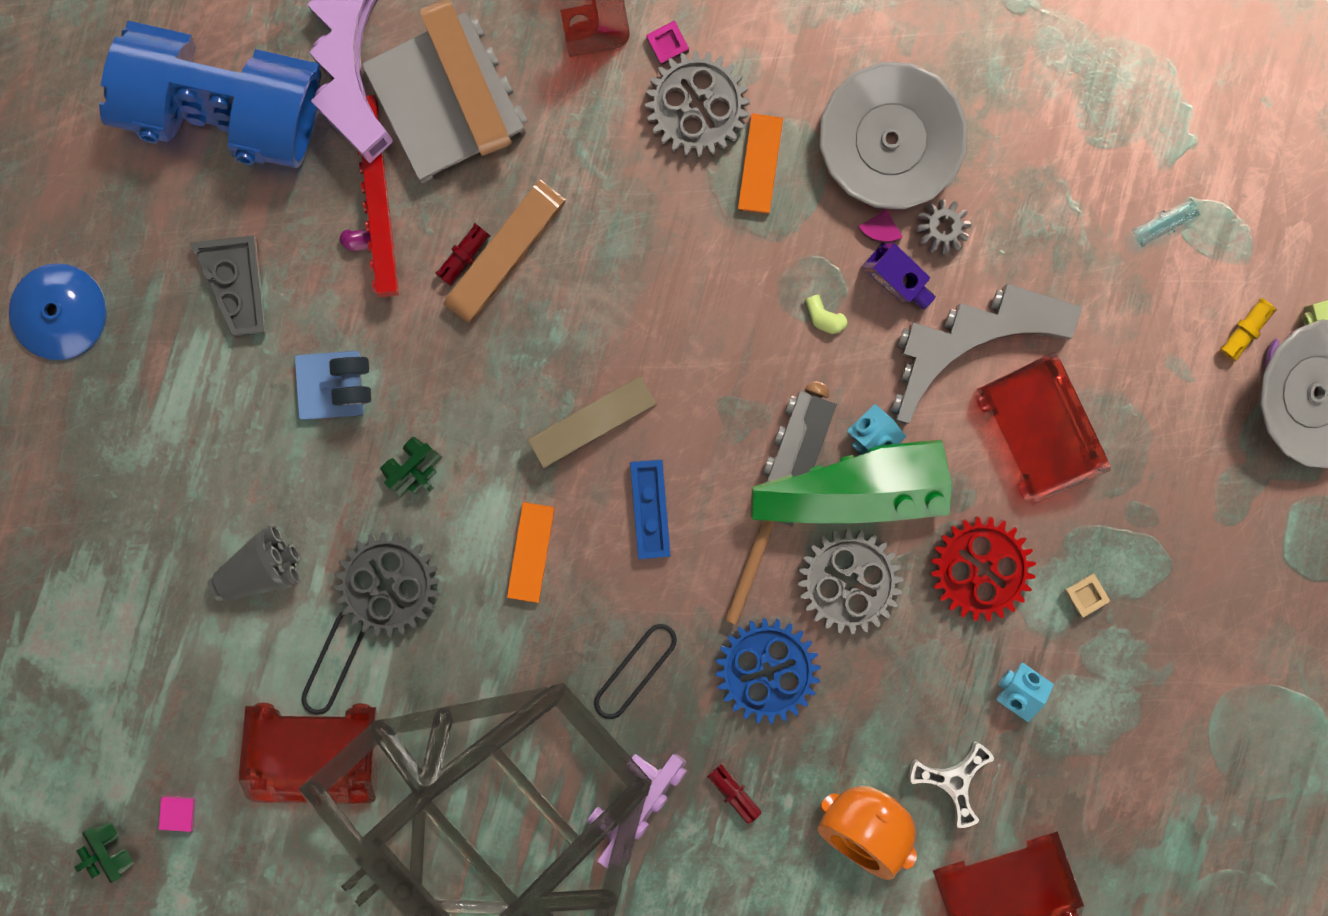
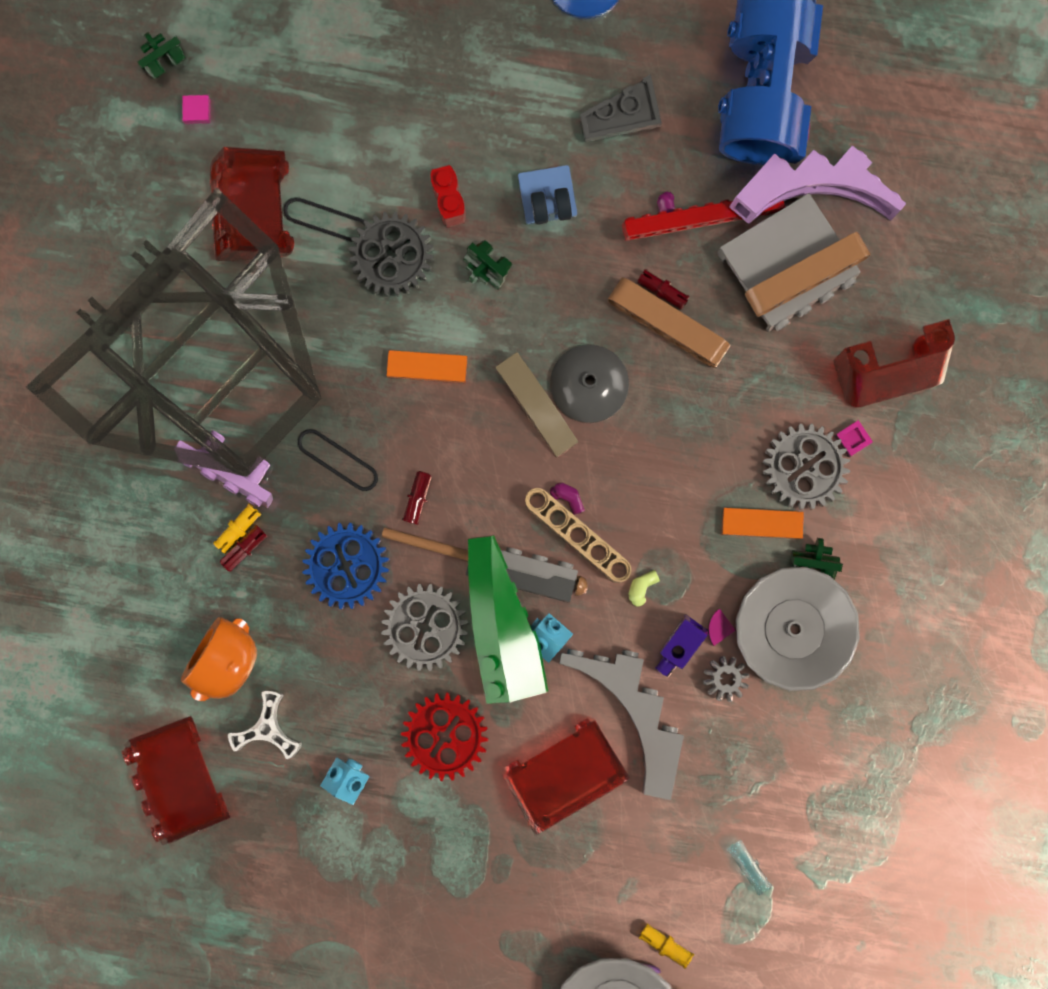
camera: 85 degrees right, 5 degrees down
dark grey cone [208,525,301,602] -> none
blue plate [630,460,671,559] -> none
tan plate [1064,573,1110,618] -> none
none -> yellow pin [213,503,262,554]
none -> dark red axle [402,471,432,525]
none -> red brick [431,165,466,228]
none -> tan beam [525,488,631,583]
none -> dark grey dish [550,345,629,423]
none -> magenta arm [550,483,585,515]
none -> dark green hips [791,537,843,580]

